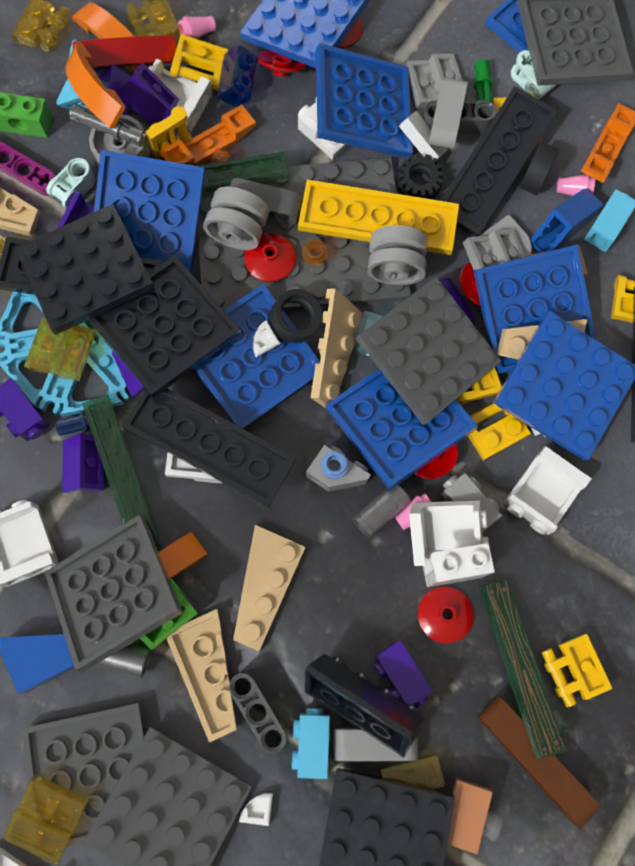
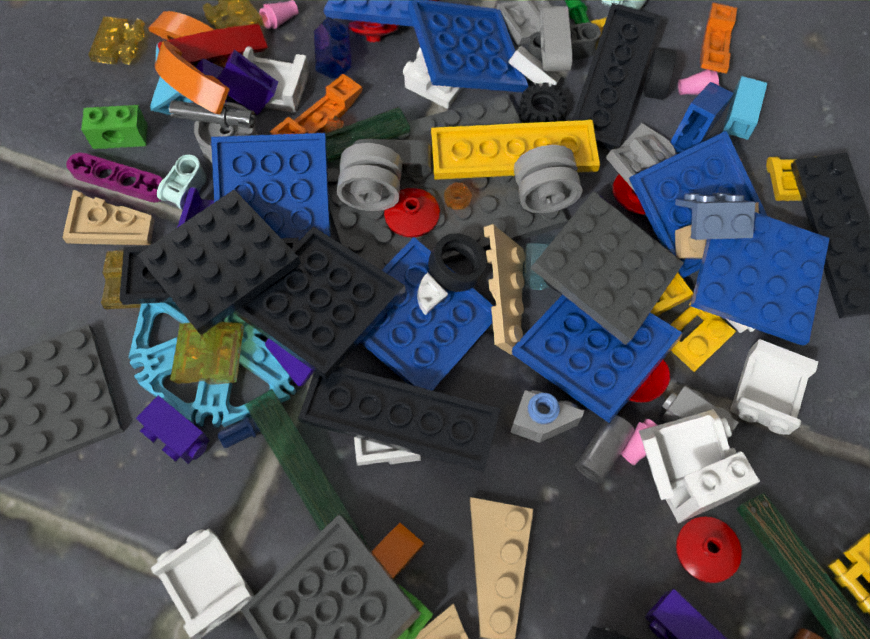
camera: 10 degrees left, 10 degrees down
dark purple panel [62,434,104,493] -> none
yellow plate [145,106,192,160] -> none
yellow plate [170,34,228,91] -> none
none -> sand blue bracket [675,193,755,240]

